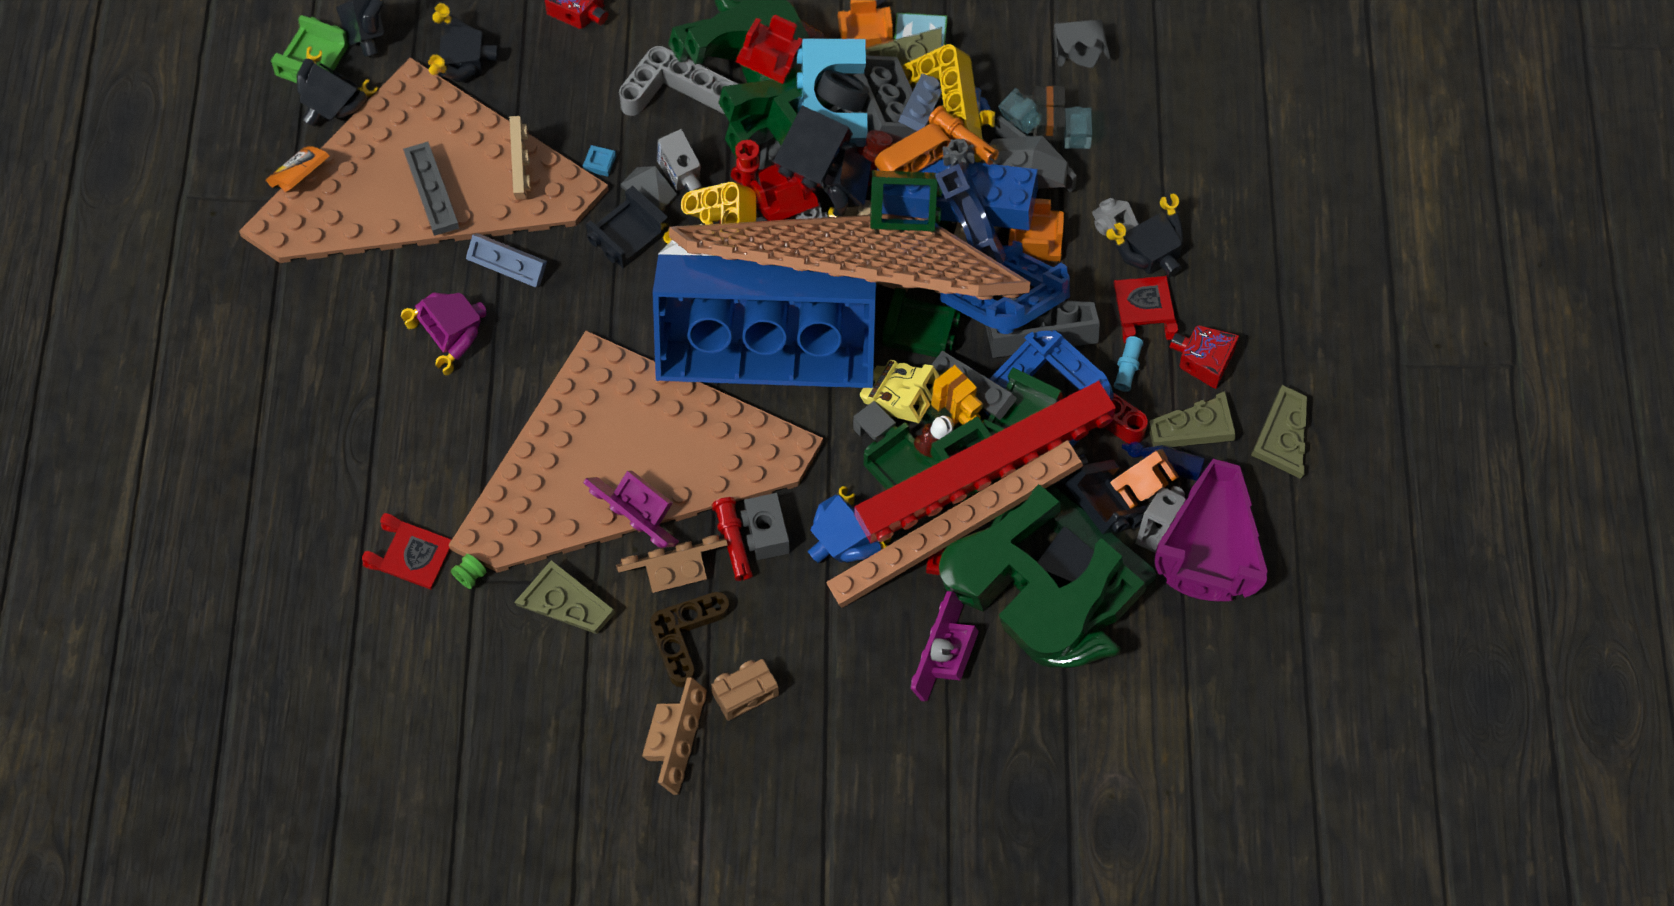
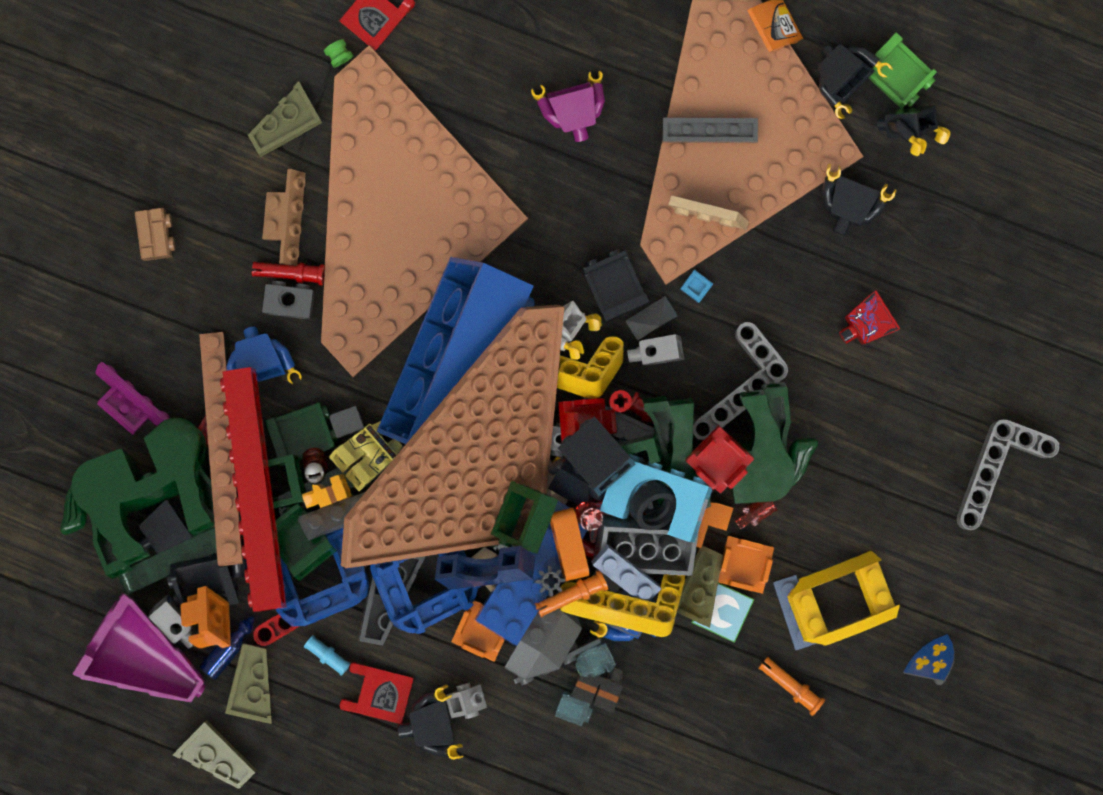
camera: 105 degrees right, 25 degrees up
sand blue plate [466,233,547,287] -> none
magenta bracket [583,471,679,548] -> none
medium nougat bracket [642,678,707,795] -> none
dark brown beam [650,592,729,687] -> none
light grey hinge [931,638,954,662] -> none
dark grey piece [1053,20,1110,68] -> none
red torso [1170,326,1239,389] -> none

